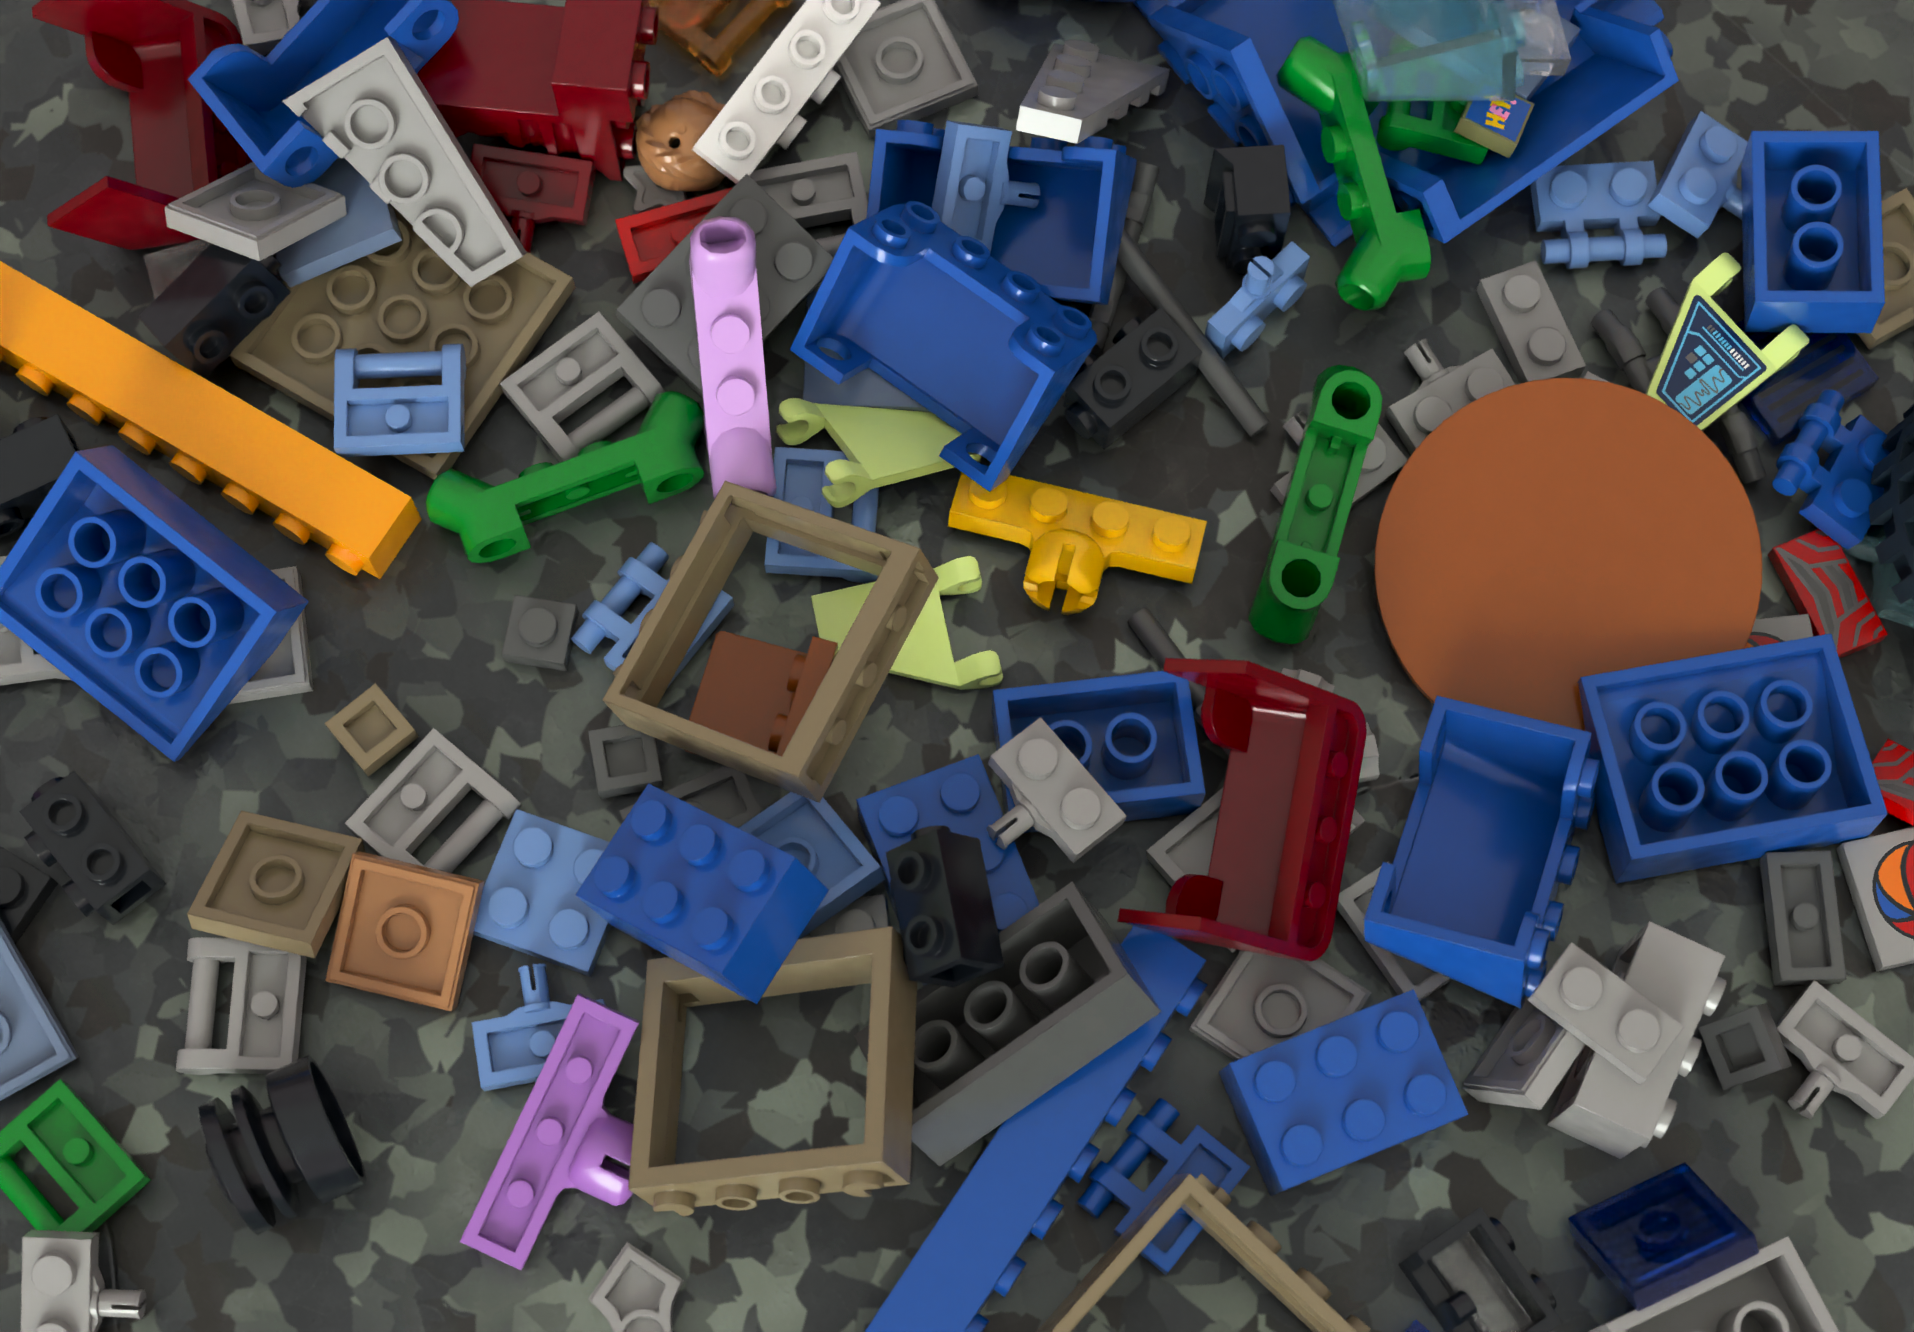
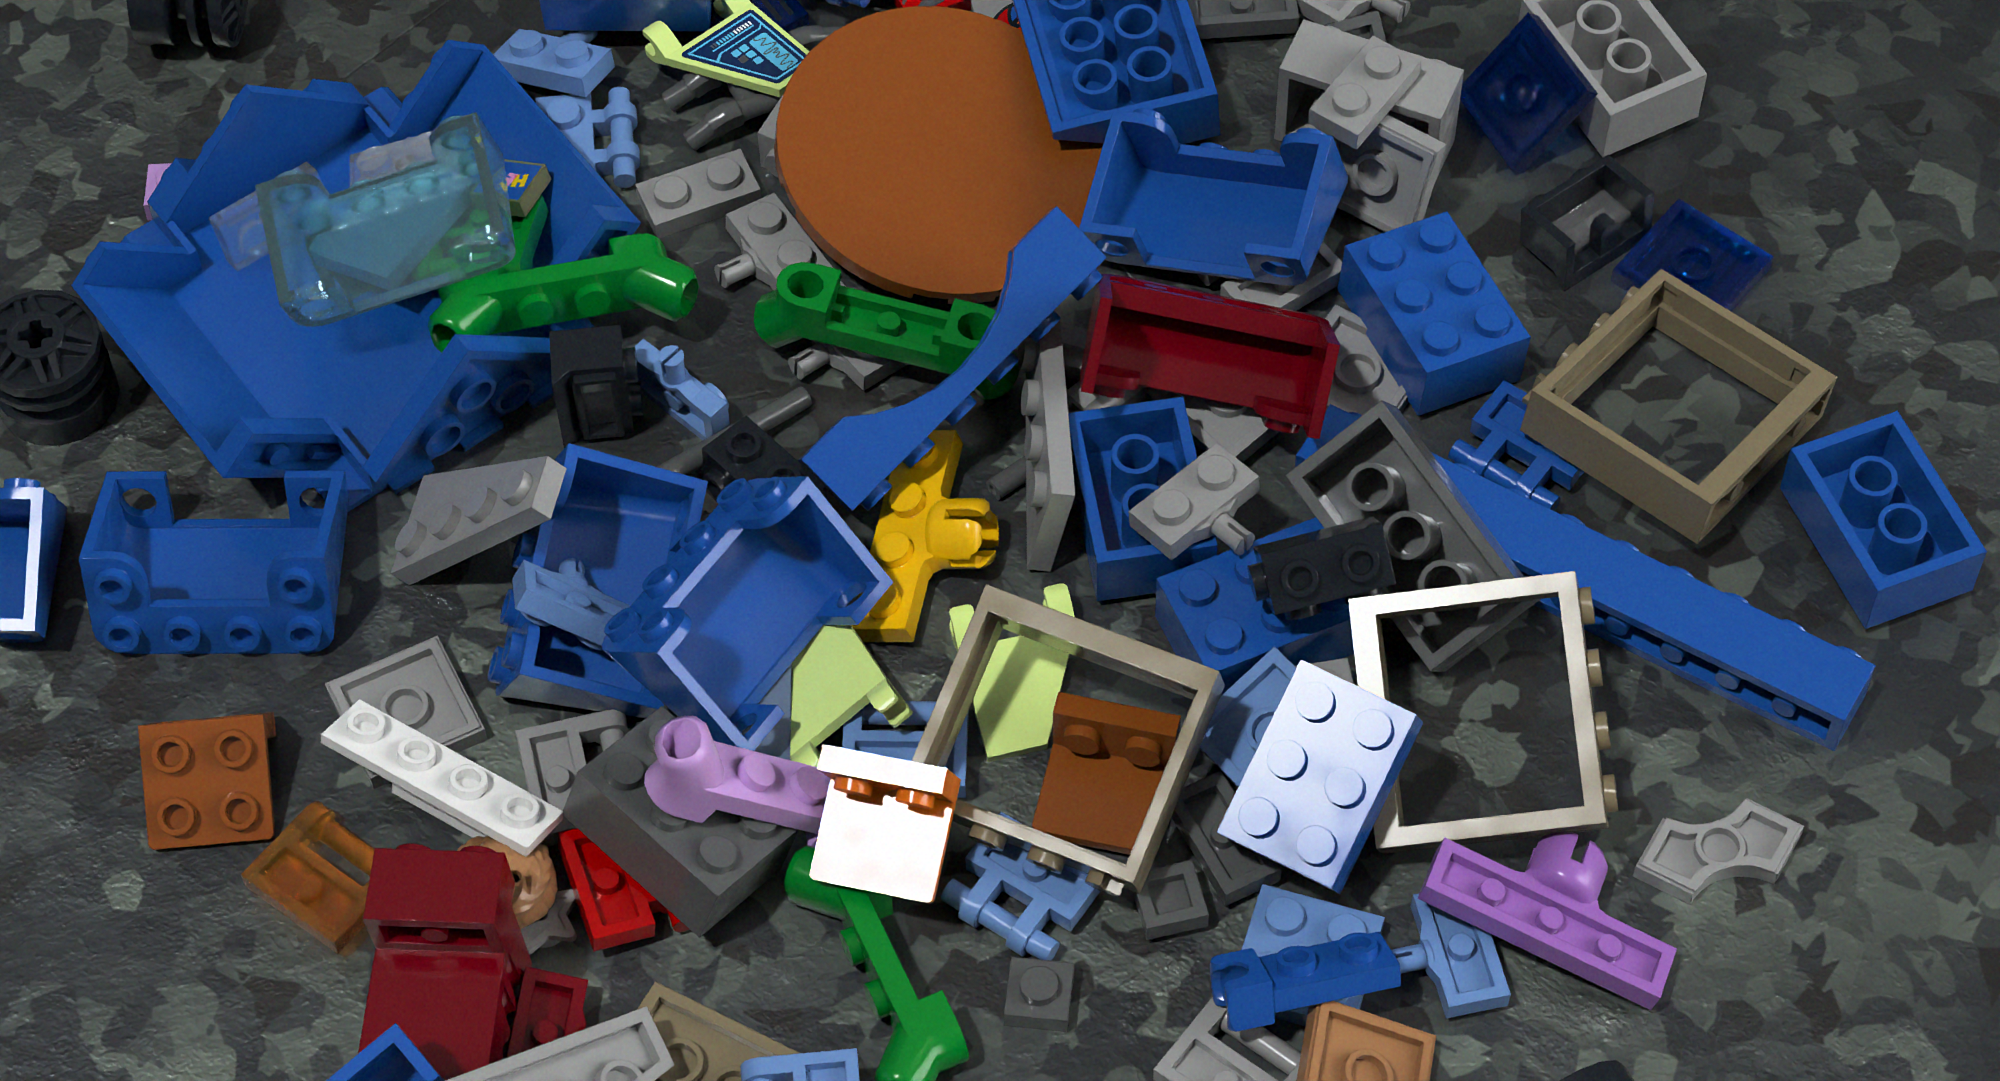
camera: 90 degrees left, 15 degrees down
light grey plate [500,311,665,463] -> none
none -> blue arch [798,206,1107,511]
none -> bracket [810,744,961,904]
none -> light grey wing [1018,314,1075,572]
none -> blue plate [1210,931,1401,1032]

